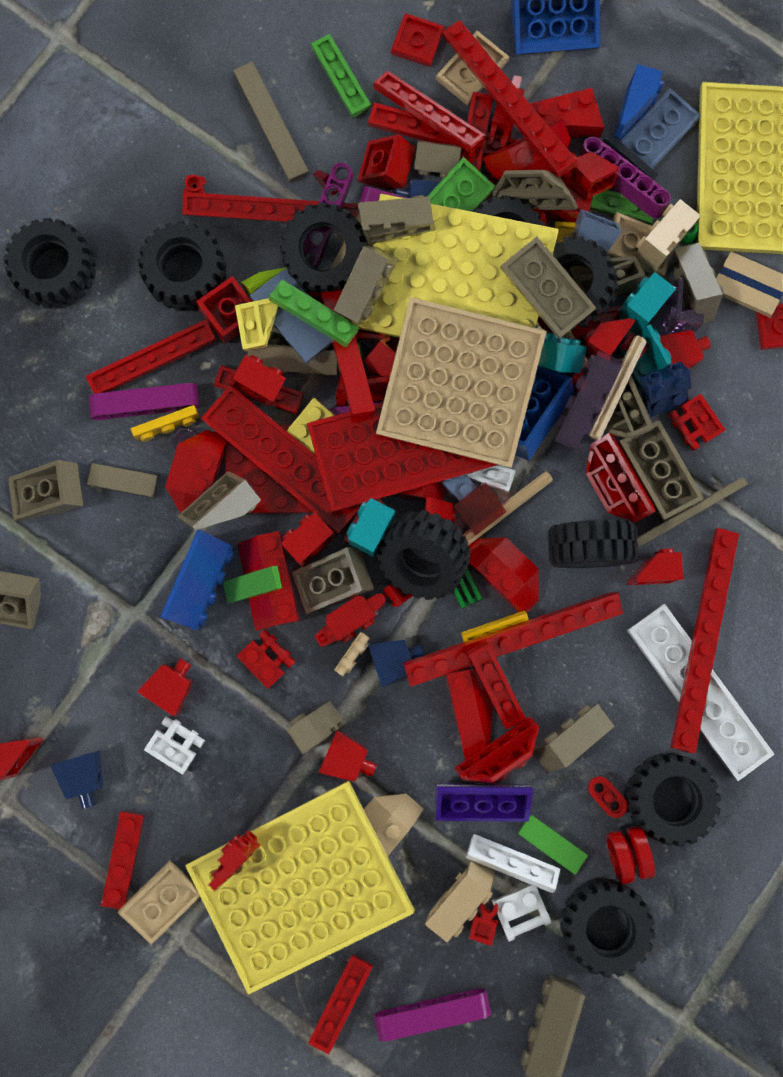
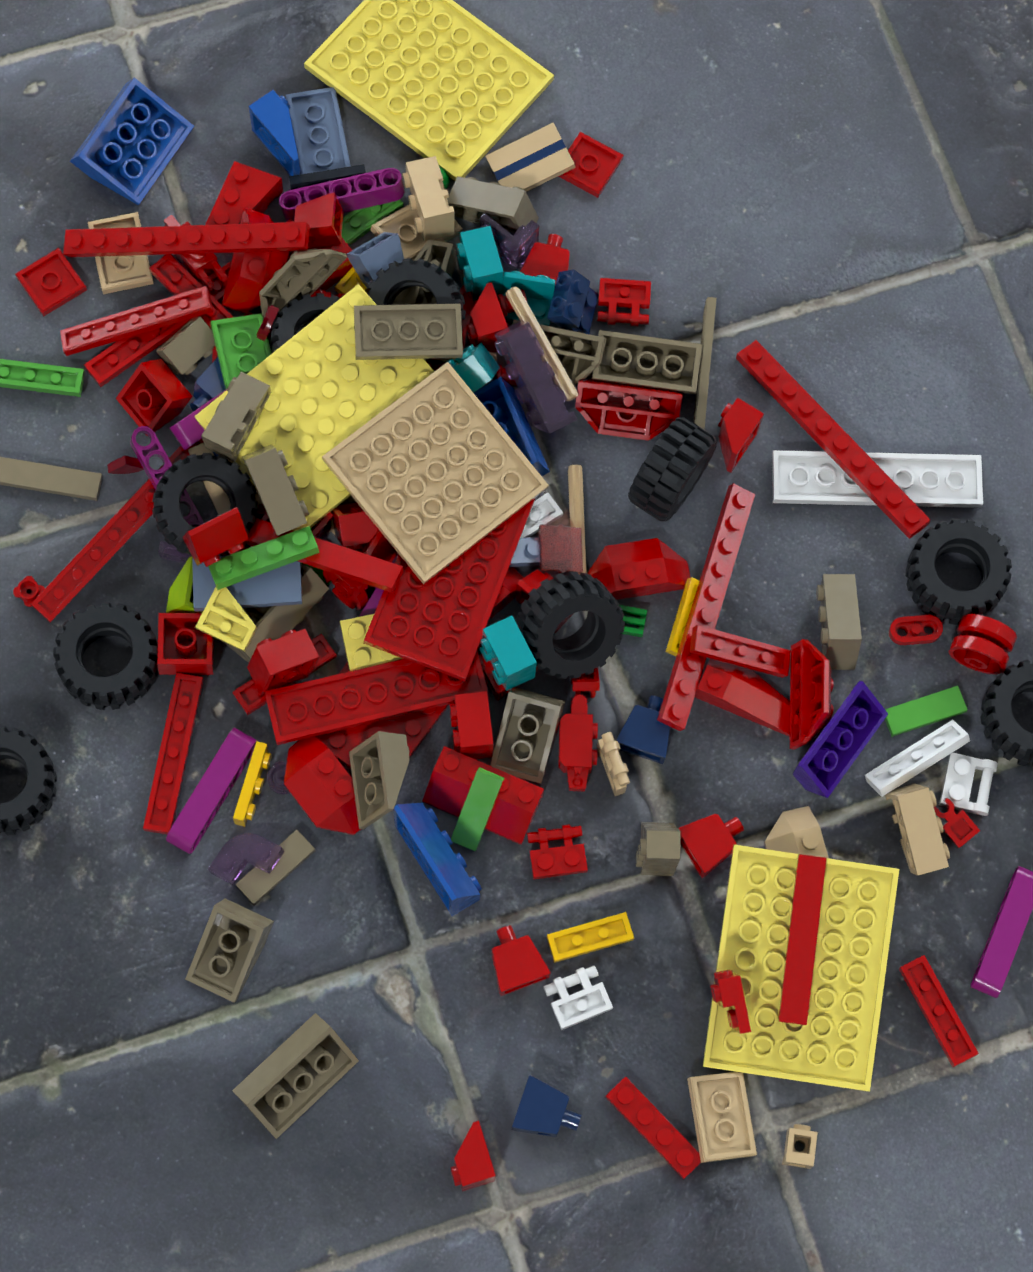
camera: 55 degrees left, 10 degrees down
none -> red slope [182,507,249,567]
none -> clear purple plate [208,833,285,885]
none -> dark red tile [256,305,279,342]
none -> yellow plate [547,912,634,963]
none -> red tile [778,854,827,1025]
none -> tan brick [782,1124,818,1169]

